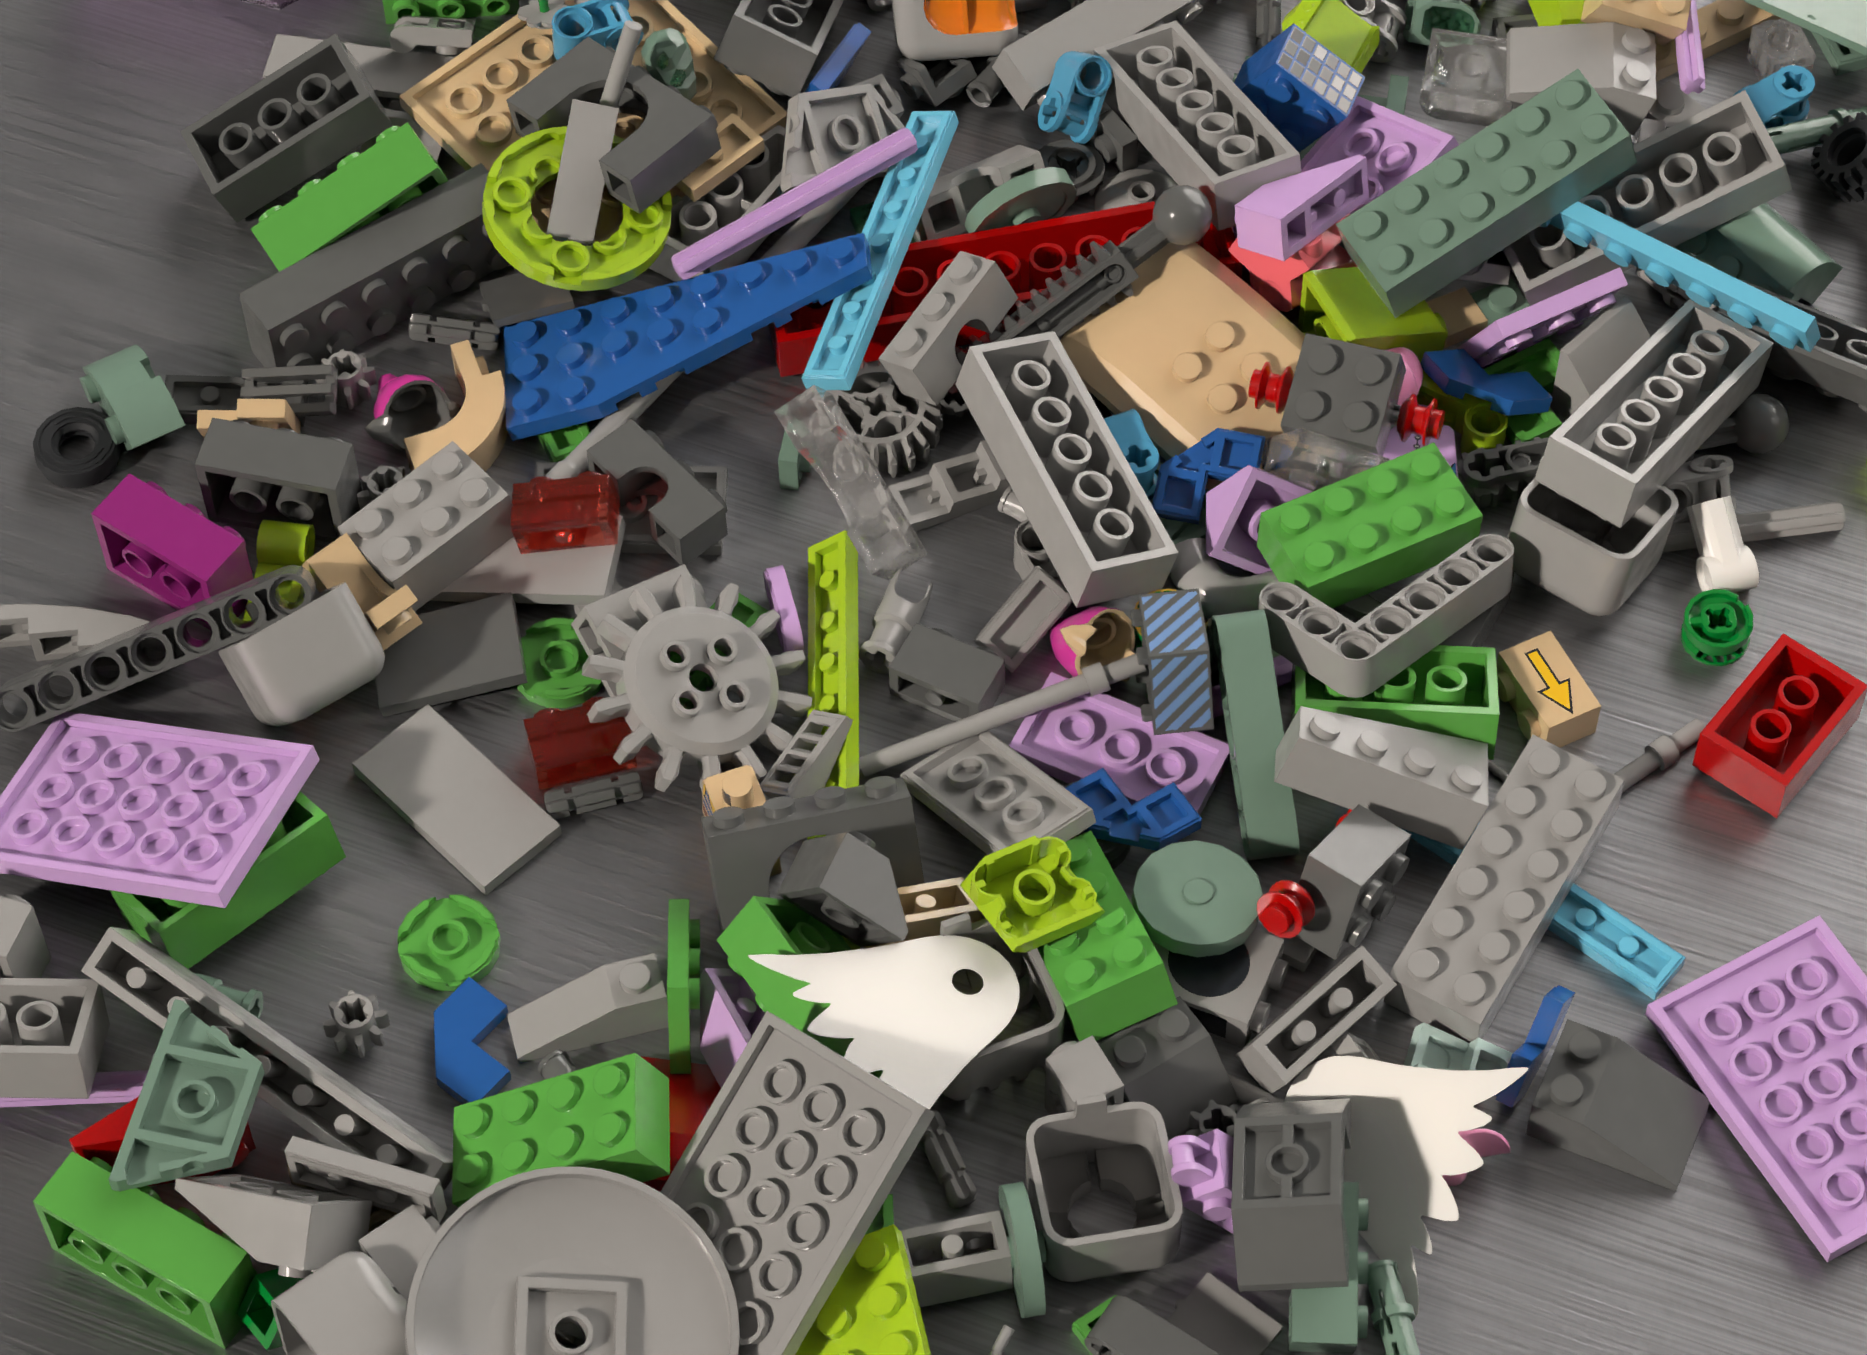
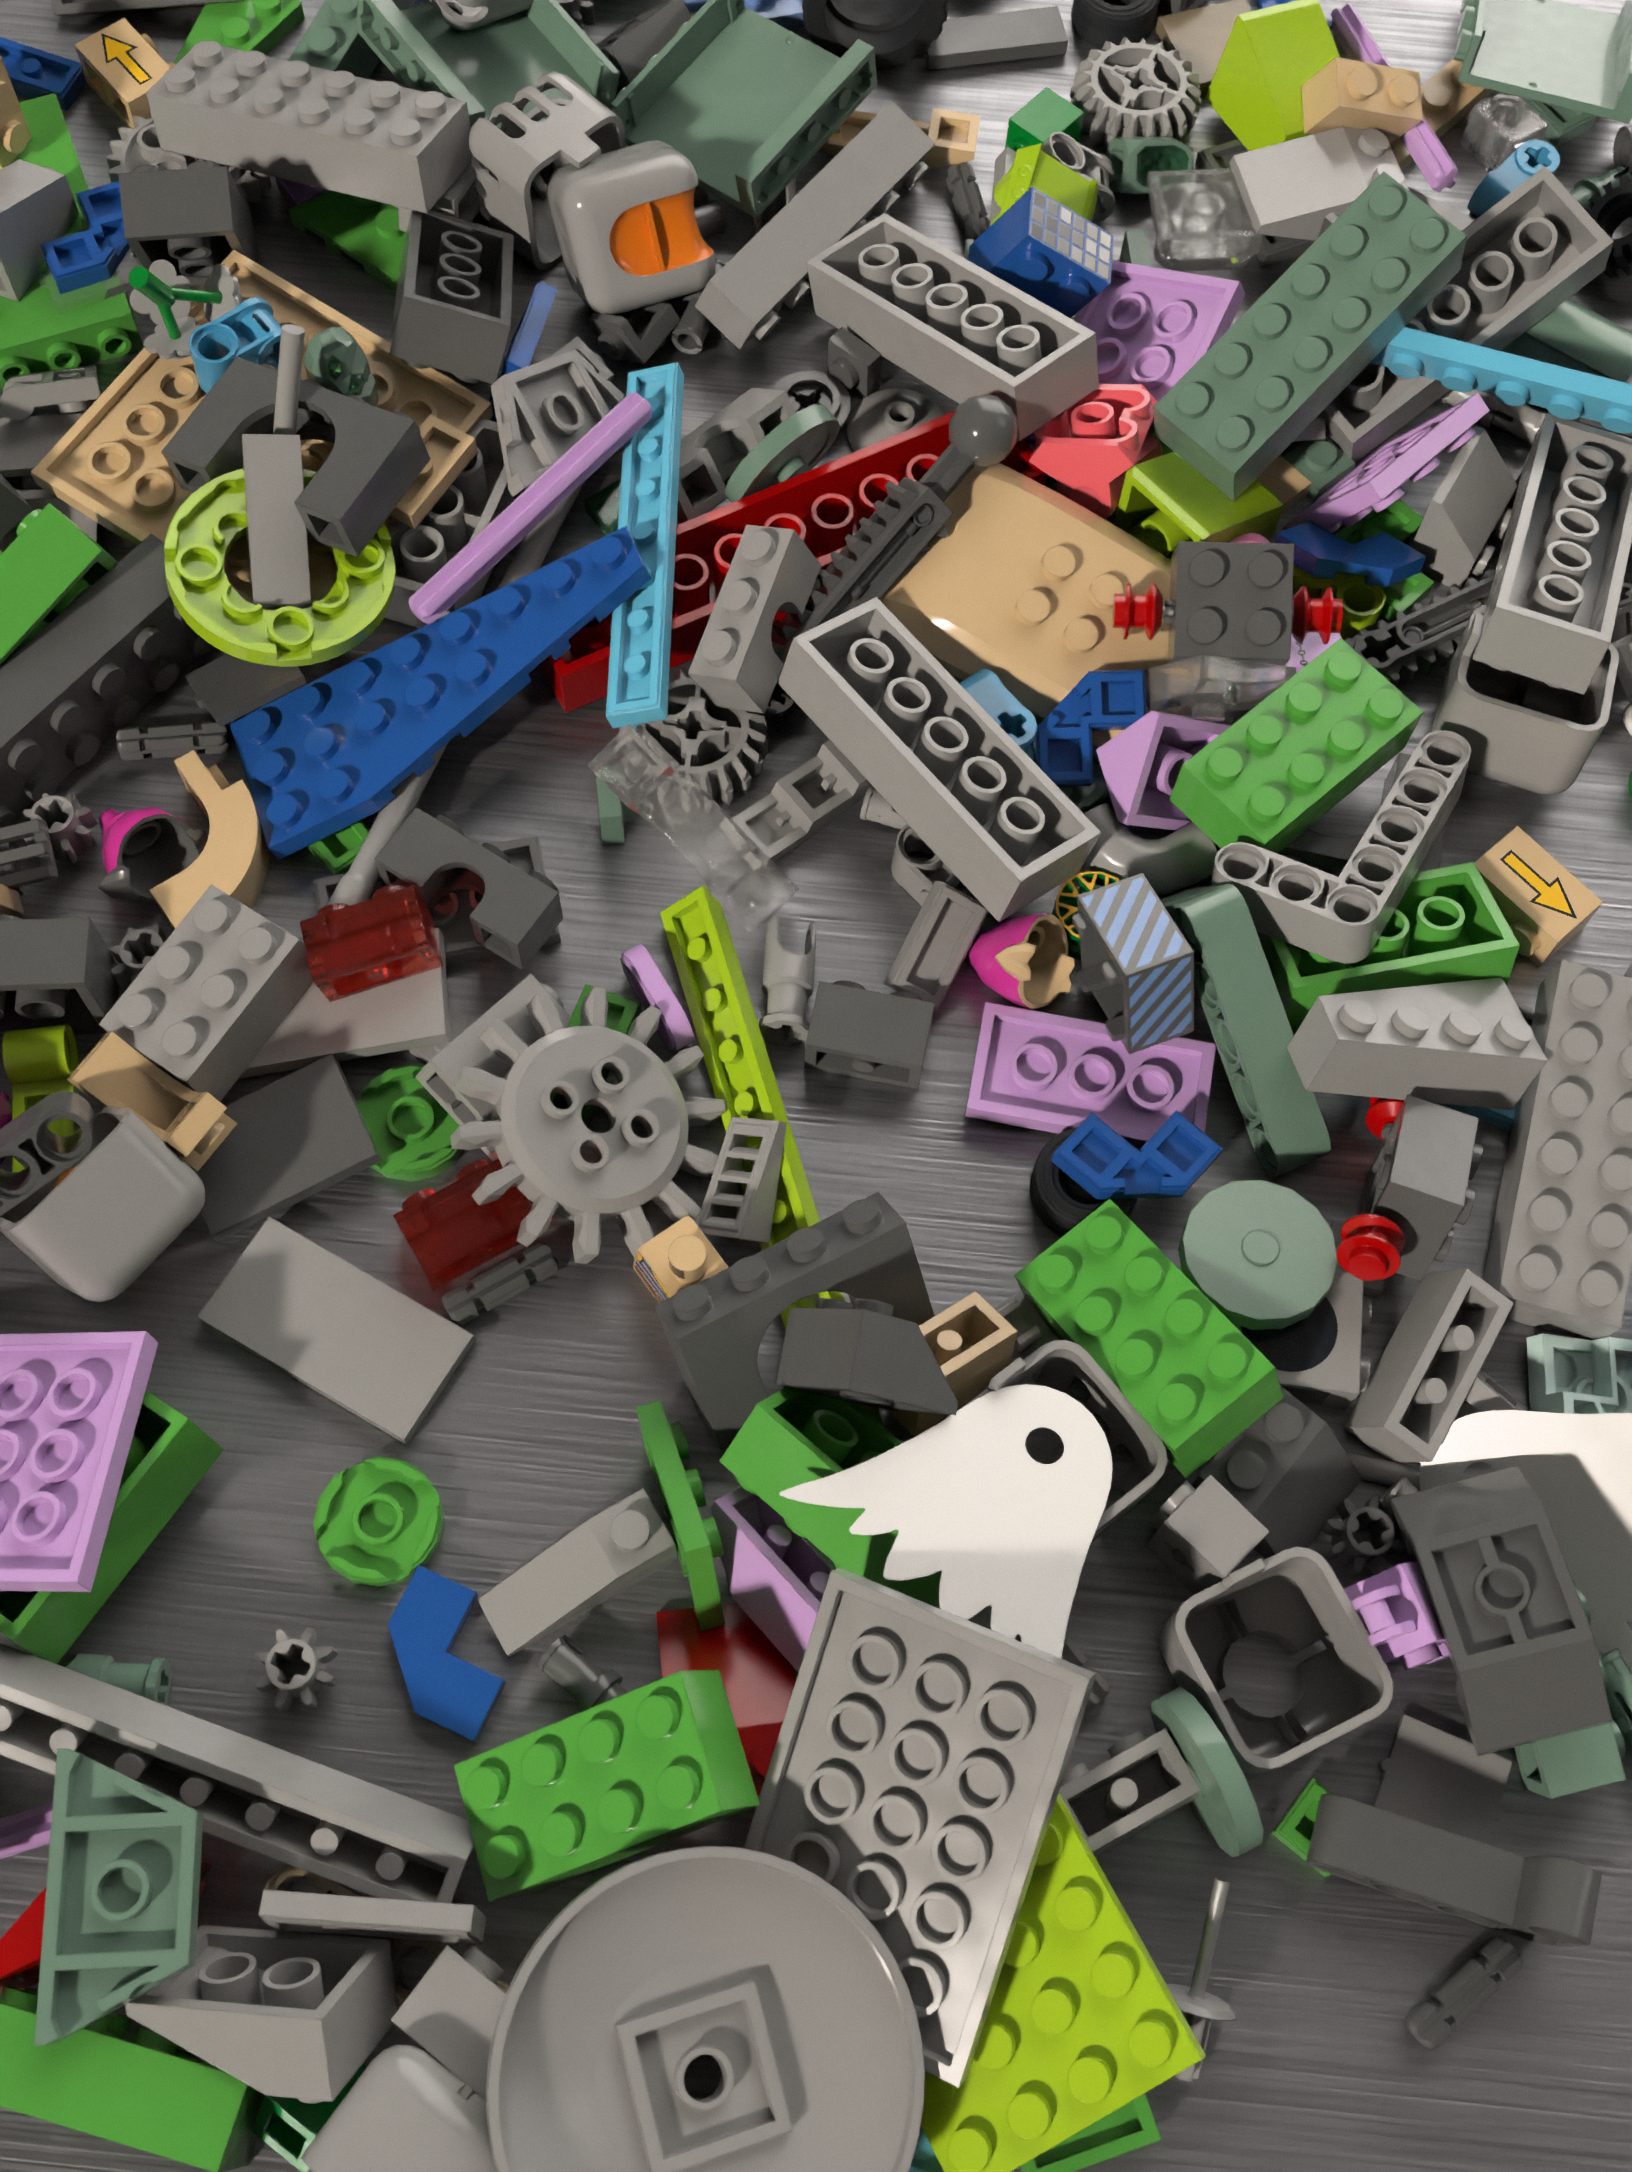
camera: 20 degrees left, 10 degrees up
light grey bar [859,653,1146,777] -> none
light grey tile [900,730,1096,855] -> none
lime slope [960,835,1105,953] -> none
dark azure piece [1038,51,1113,144] -> none
lavender slope [1235,155,1369,261] -> none

